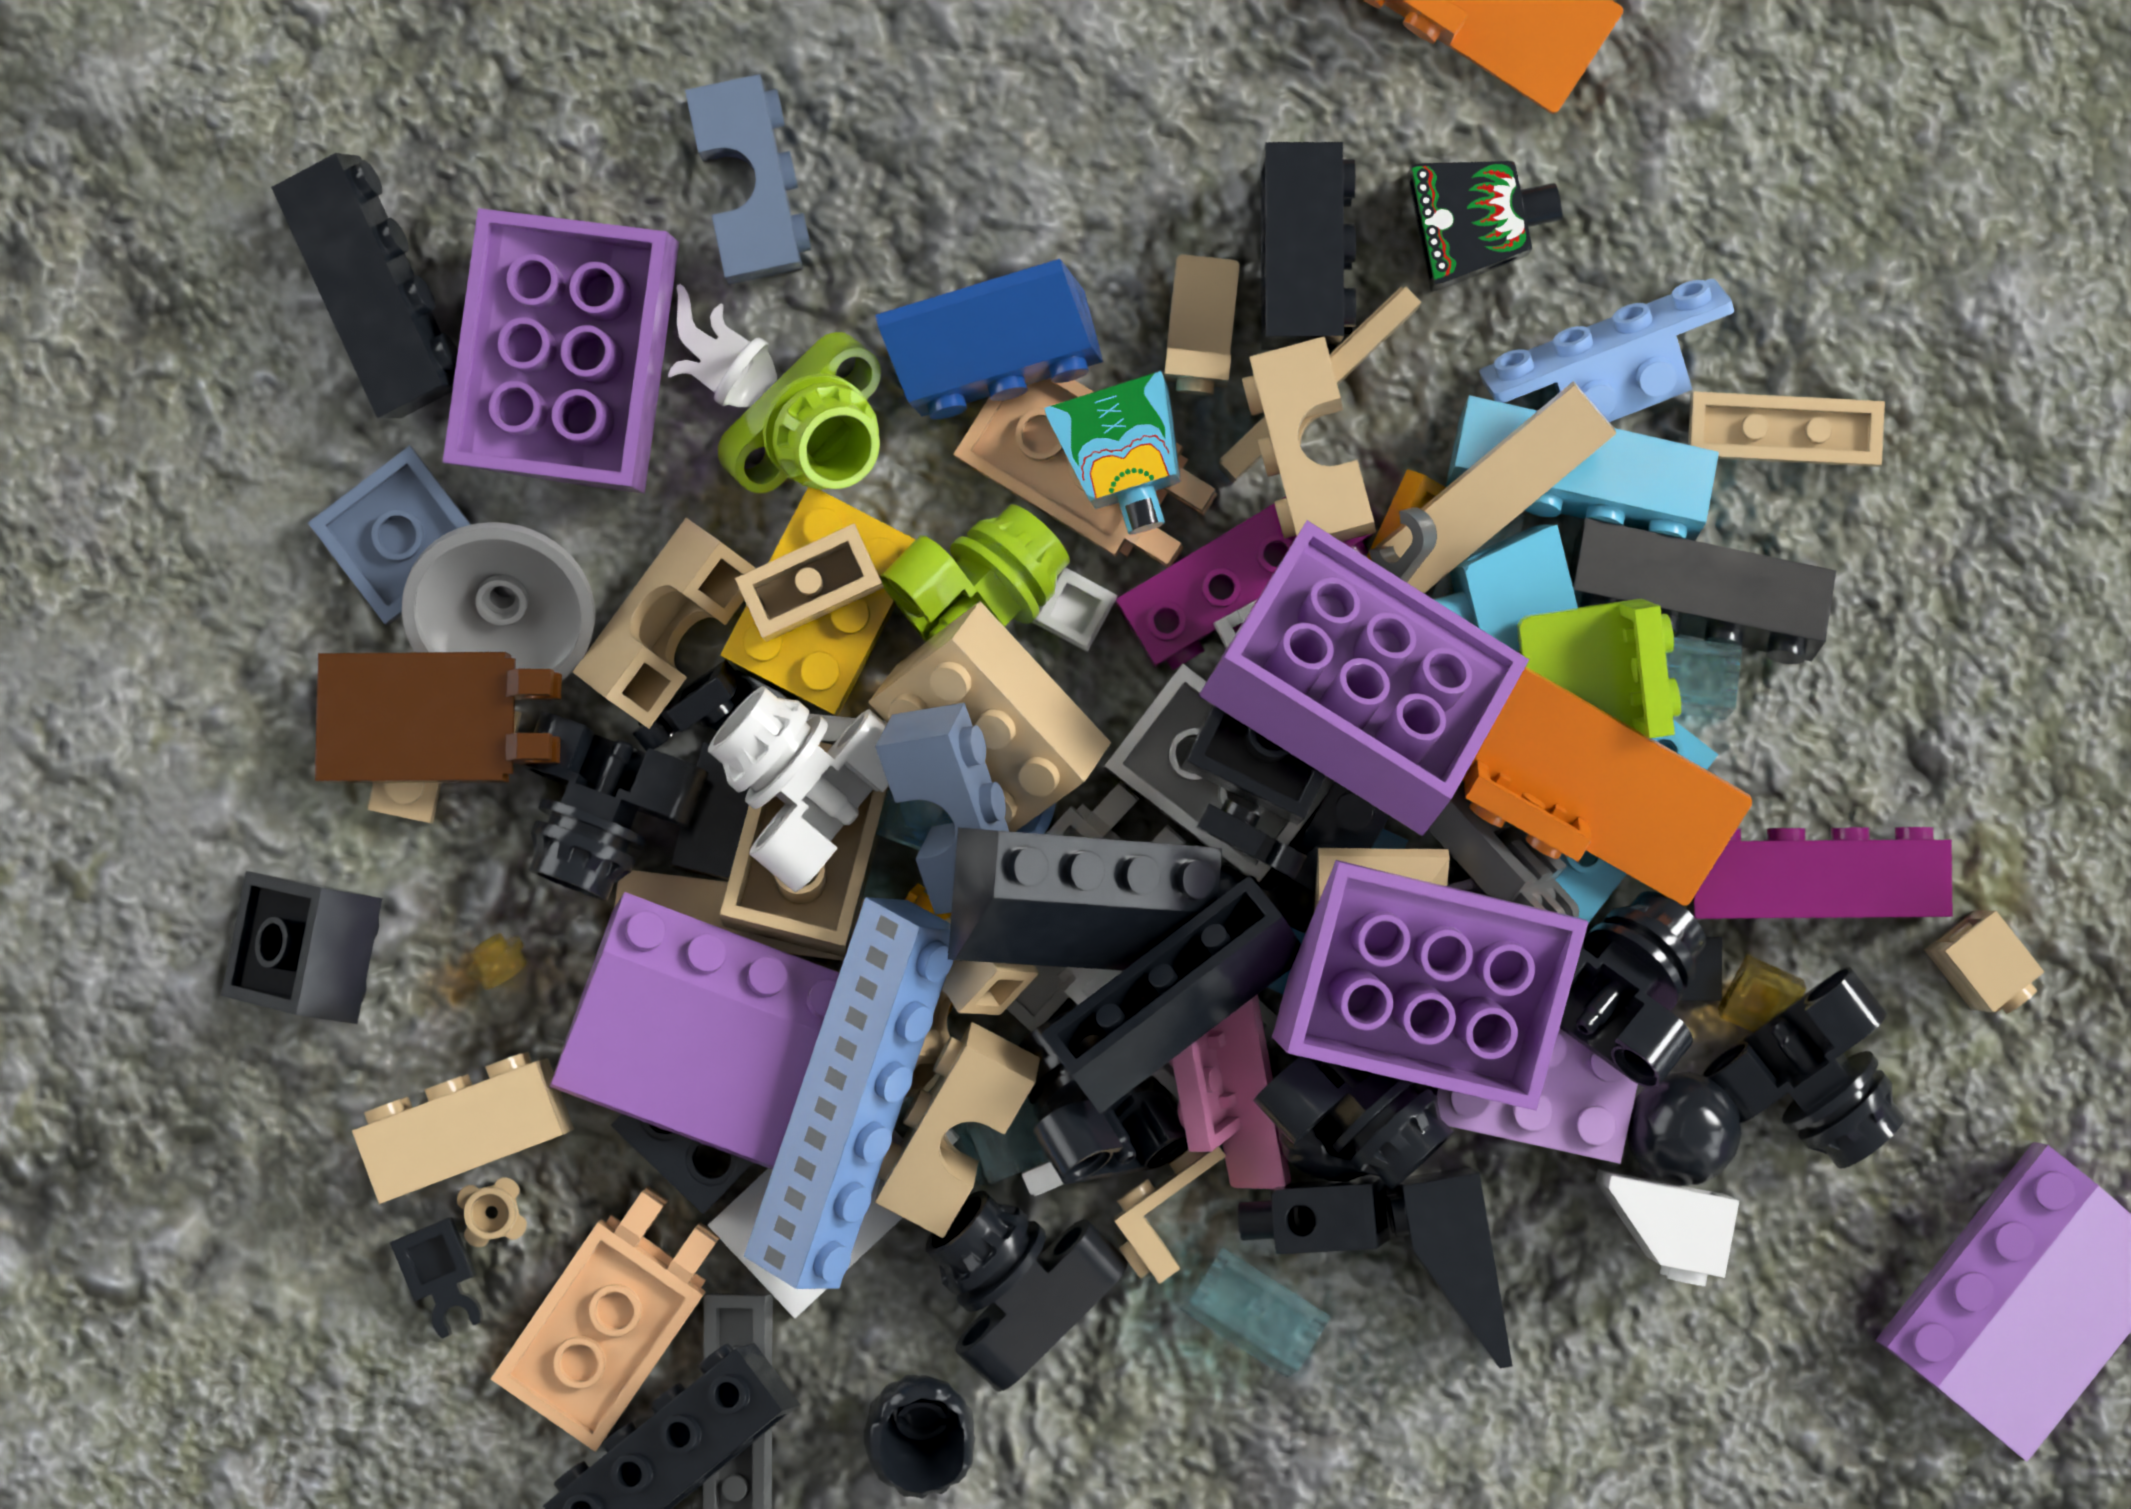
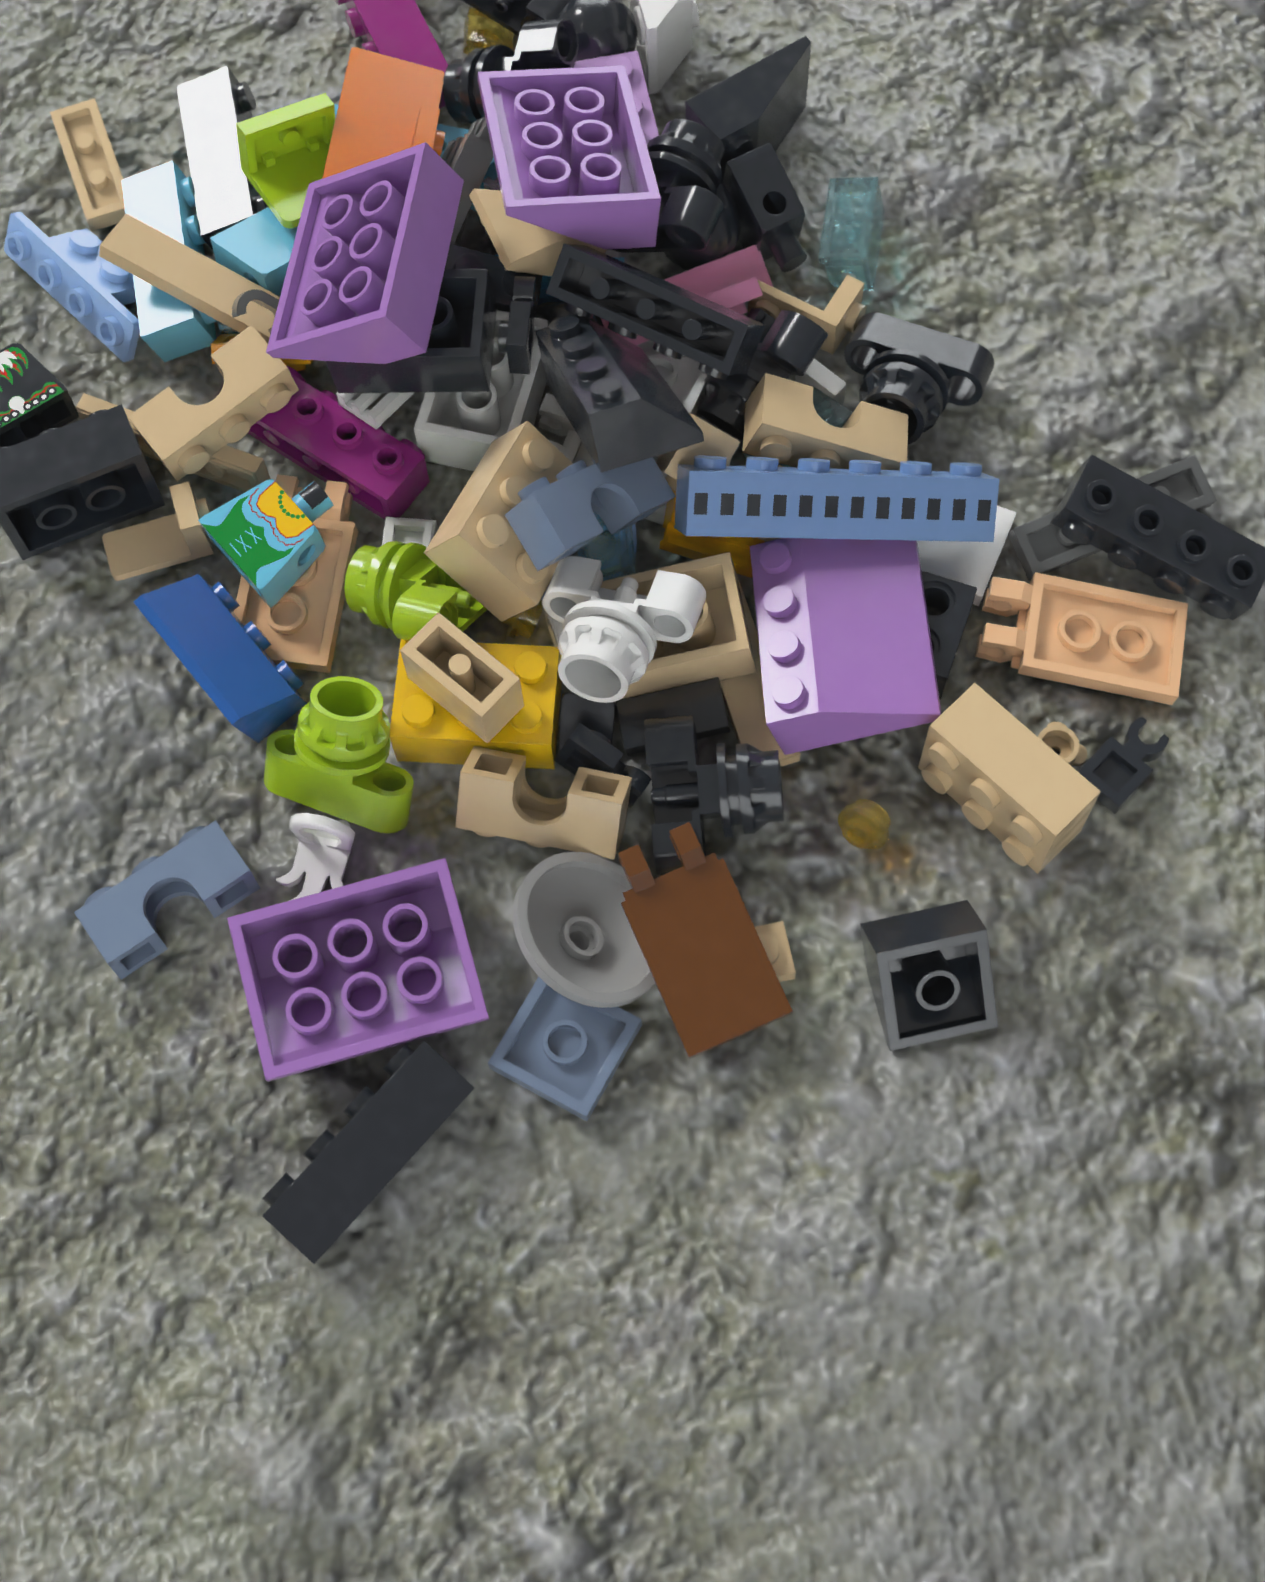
camera: 110 degrees left, 20 degrees down
black hair [864,1375,976,1499] -> none

